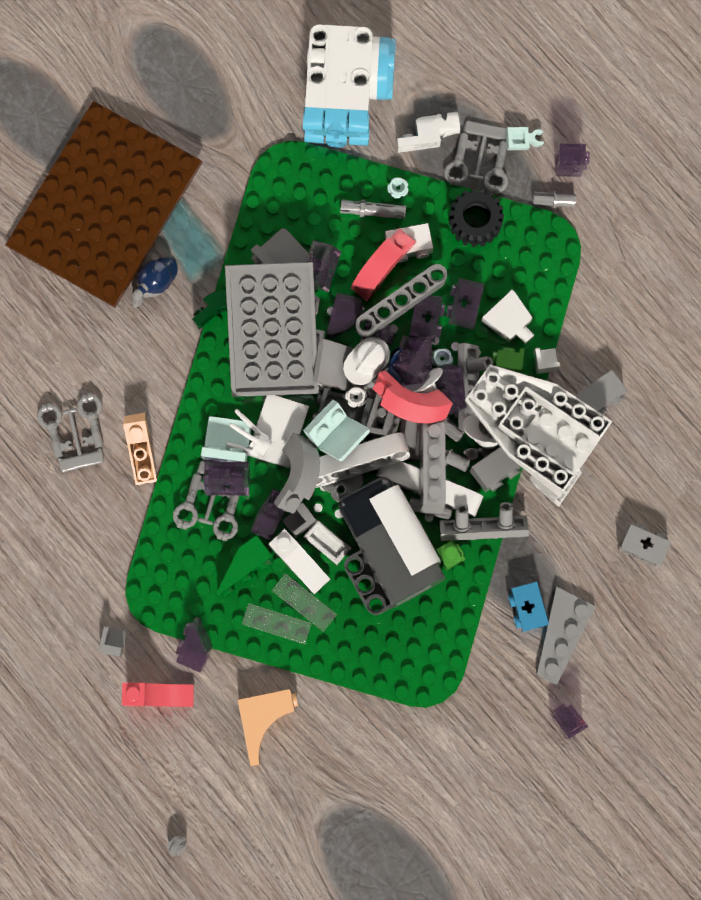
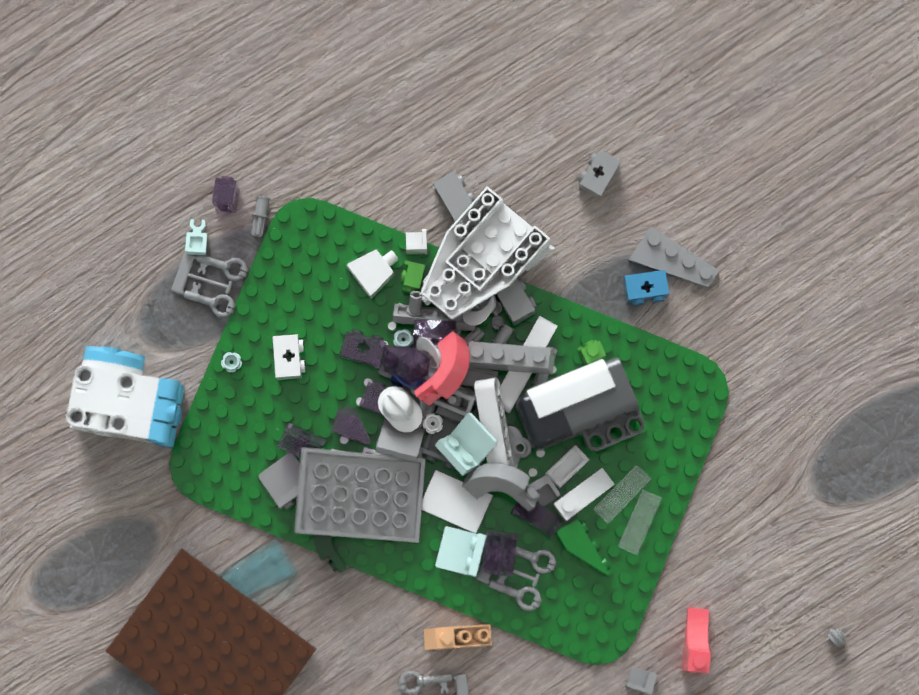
camera: 90 degrees left, 0 degrees up
dark blue hair [131,257,178,308] -> none
clear purple slope [176,617,213,672] -> none
white plant [226,409,272,457] -> none
light nougat arch [238,689,298,766] -> none
light grey pin [340,199,406,219] -> none
coral arch [351,228,416,302] -> none
light grey beam [356,264,447,338] -> none
white plate [397,112,460,153] -> none
light grey plate [439,502,529,541] -> none
clear purple brick [446,278,484,330] -> none
black tyre [449,188,504,247] -> none
clear purple slope [551,703,588,739] -> none

